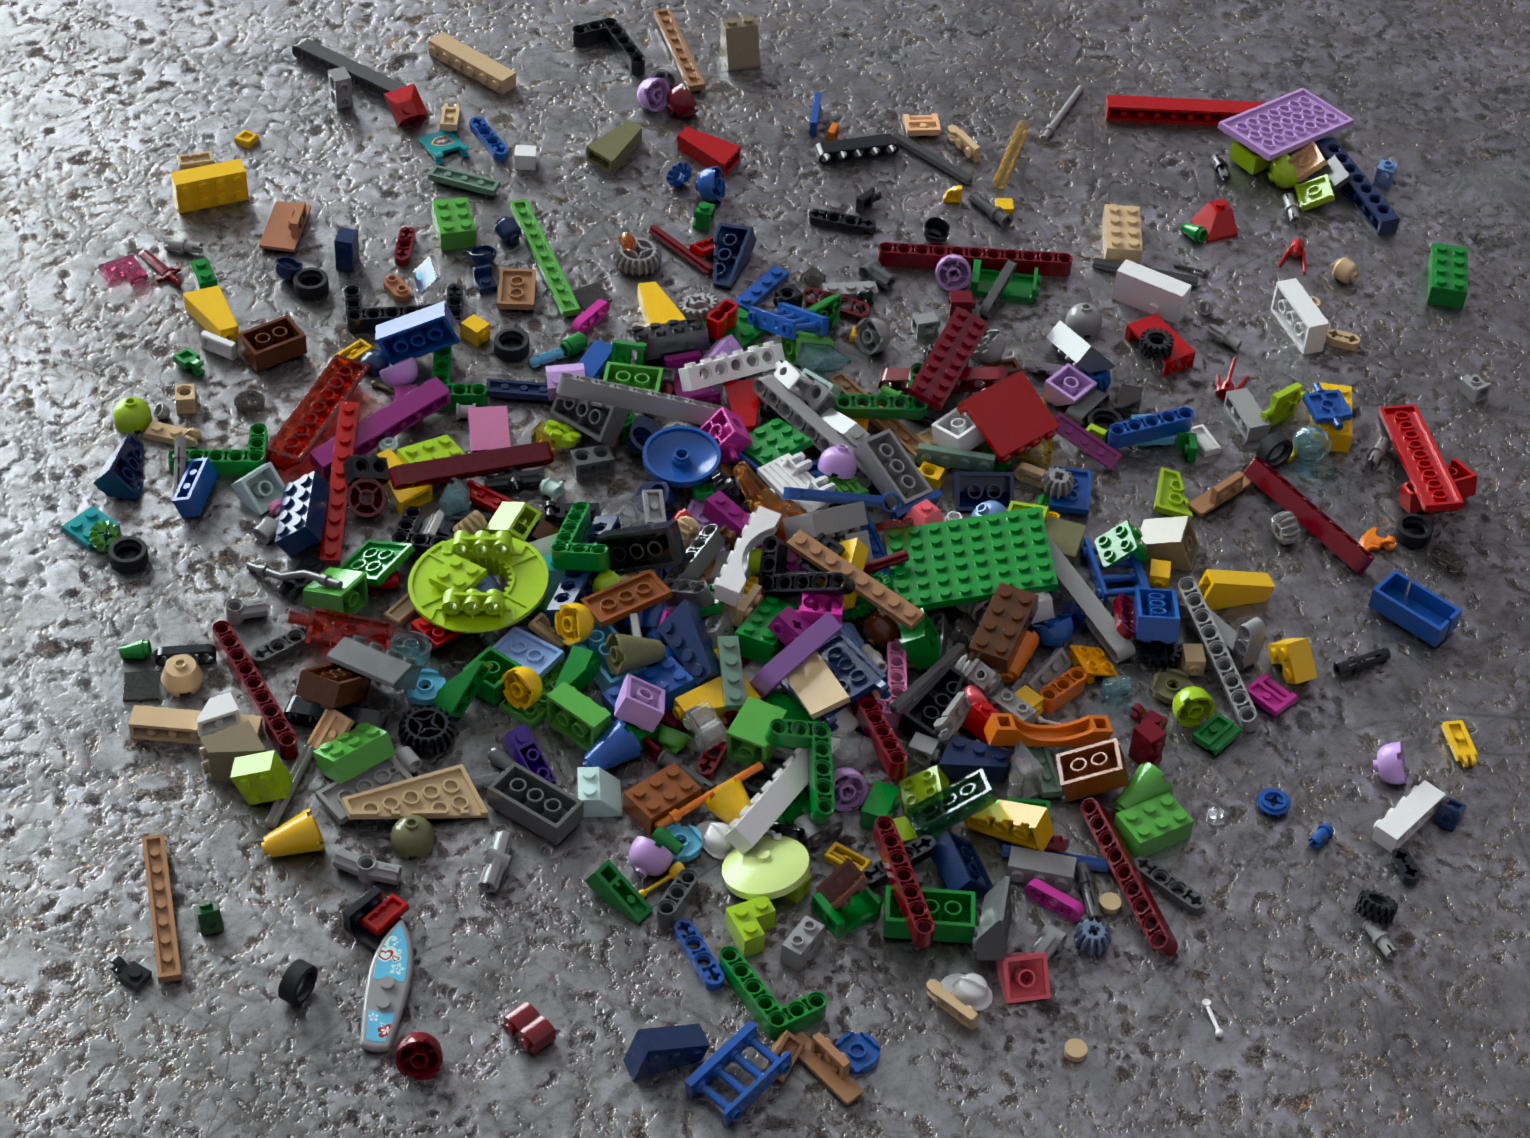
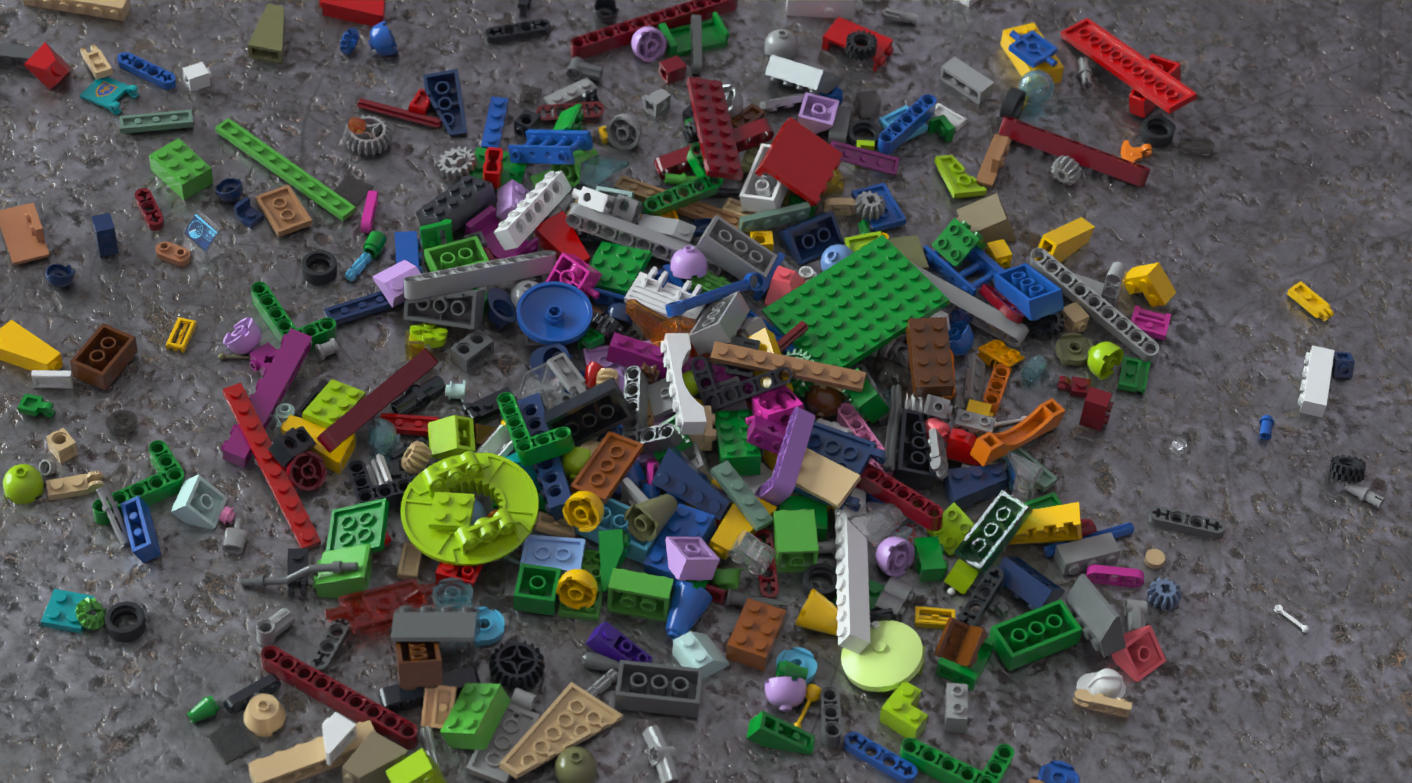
camera: 30 degrees left, 5 degrees up
dark blue wedge [93,431,144,499] -> none
clear red slope [265,354,370,471] -> none
dark blue brick [274,471,330,557] -> none
black tyre [293,267,329,300] -> none
black beam [344,285,432,334] -> none
dark blue hair [359,350,390,377] -> none
blue brick [375,301,461,365] -> none
green slope [433,660,493,718] -> none
black beam [447,284,464,332] -> none
yellow brick [461,314,490,347] -> none
bright pink slope [468,406,511,453] -> none
dark blue head [495,216,521,243] -> none
yellow slope [637,281,685,326] -> none
orange bar [654,762,764,829] -> none
green brick [692,202,715,232] -> none
white piece [696,821,735,859] -> none
green beam [765,718,835,825] -> none
dark red beam [873,816,935,948] -> none
clear red tile [875,518,915,532] -> none
light grey brick [907,732,941,768] -> none
dark orange brick [1056,738,1129,802] -> none
tan tile [1064,1038,1088,1062] -> none
dark grey pin [1075,862,1103,923] -> none
dark red beam [1080,798,1178,957] -> none
bright green cone [1114,762,1173,813] -> none
bright green brick [1114,792,1194,859] -> none
red plant [1215,357,1249,400] -> none
blue gear [1256,788,1291,817] -> none
lime plate [1260,382,1307,427] -> none
black pin [1333,647,1391,676] -> none
blue piece [1368,569,1462,647] -> none
lavender cylinder [1373,741,1407,784] -> none
black beam [1389,848,1421,886] -> none

